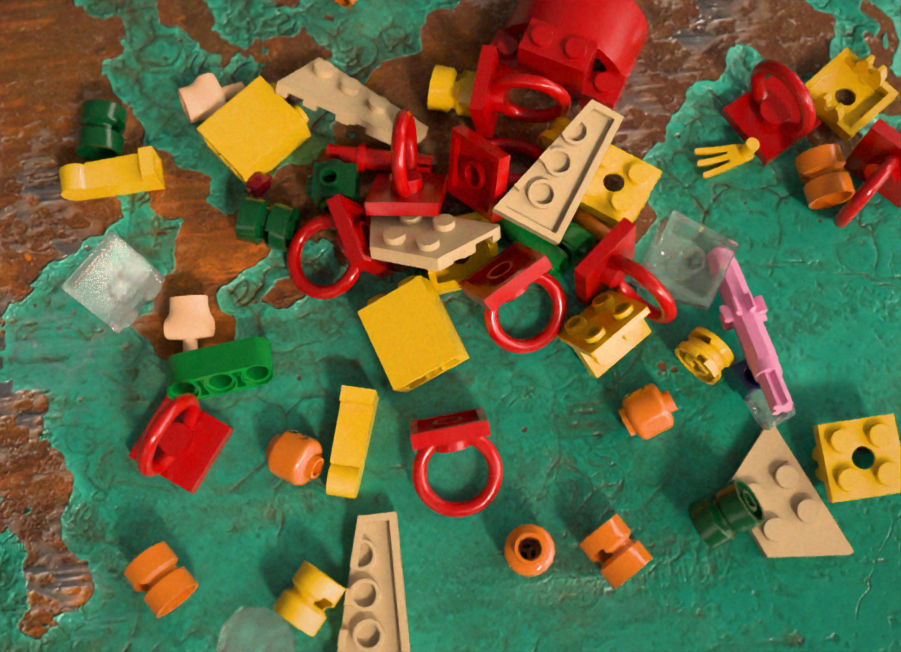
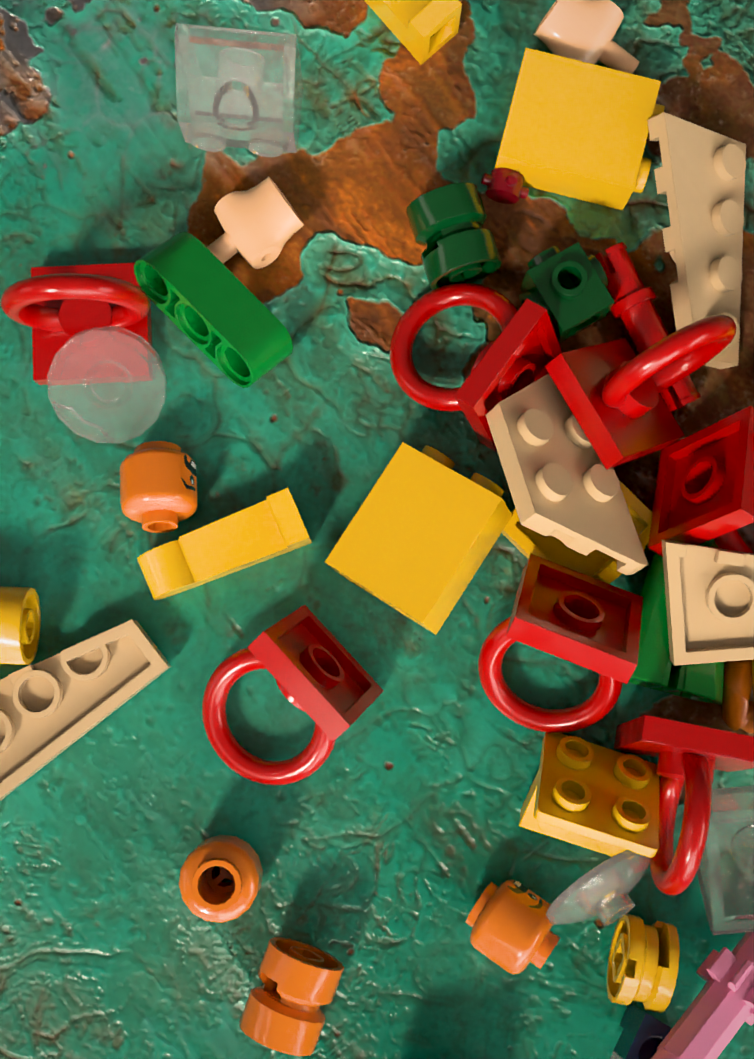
camera: 50 degrees right, 10 degrees up
none -> clear tile [47,326,167,444]
none -> clear dish [546,849,653,926]

